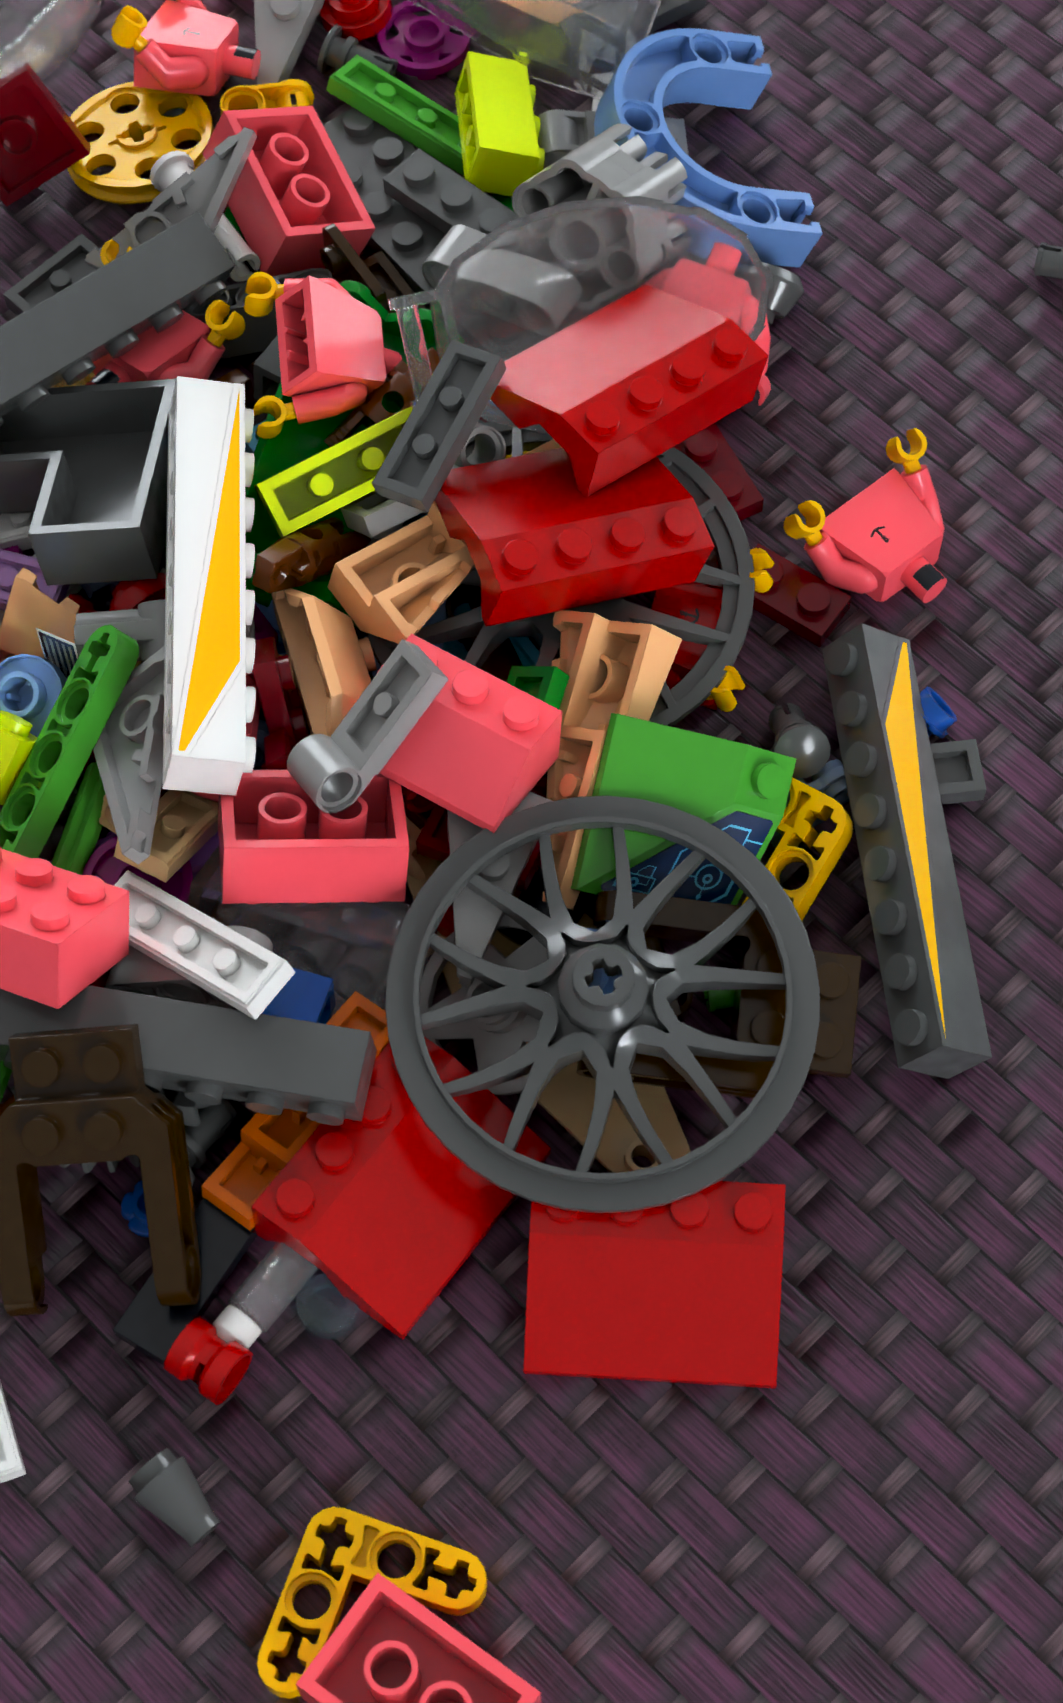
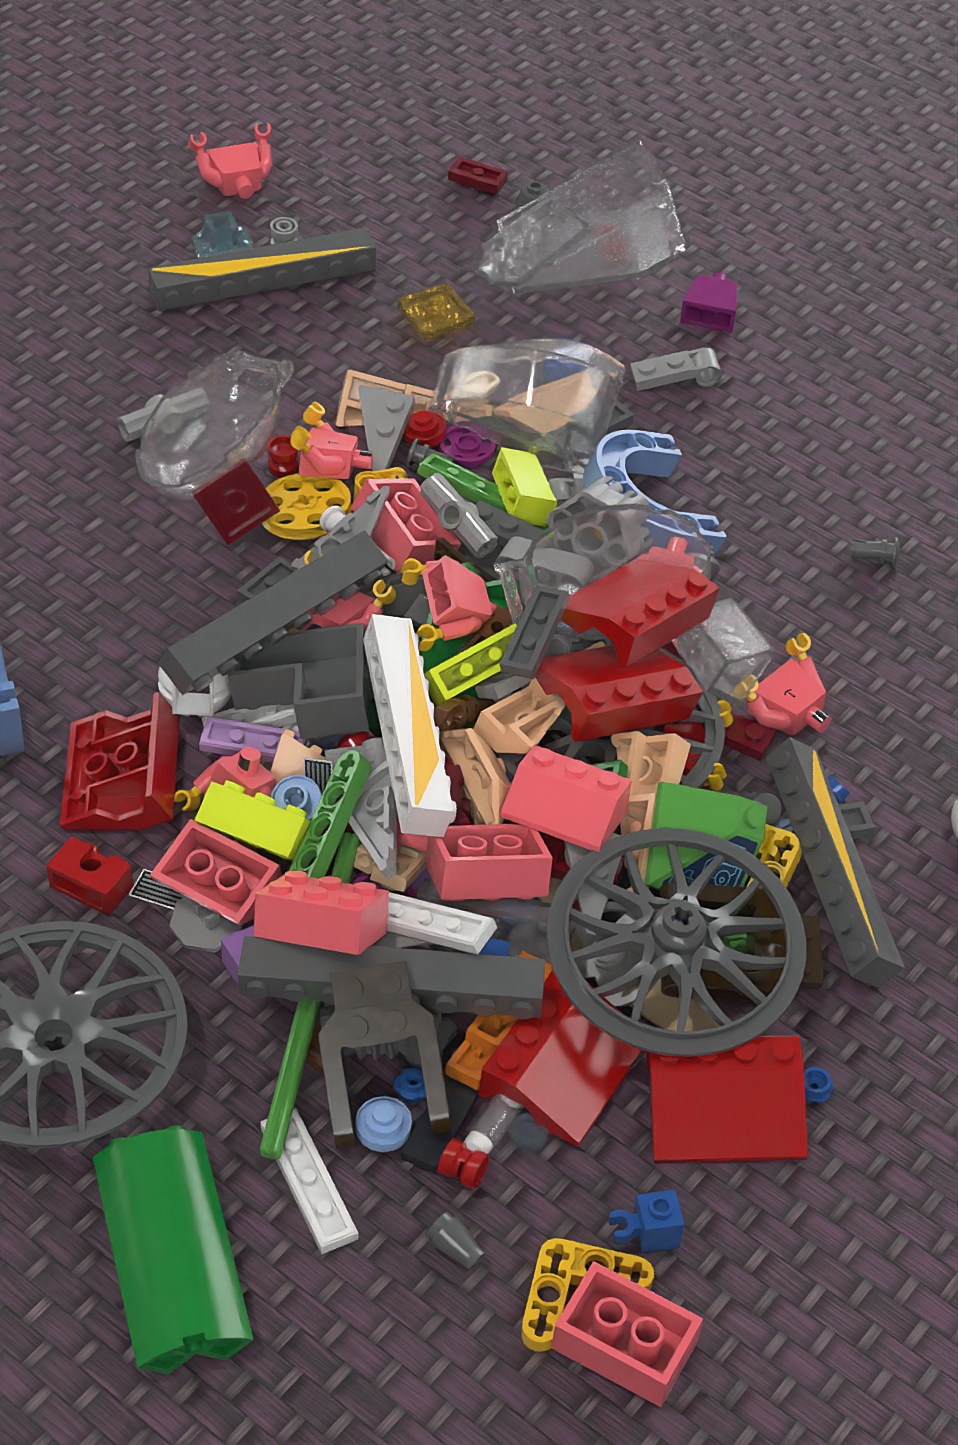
camera: 10 degrees left, 15 degrees down
light grey plate [287,639,449,813] -> none
none -> red wheel [268,435,298,478]
none -> light blue plate [355,1096,412,1152]
none -> light grey piece [420,473,498,558]
none -> blue brick [608,1189,684,1254]
none -> clear slope [672,598,776,707]
none -> blue plate [804,1067,833,1103]

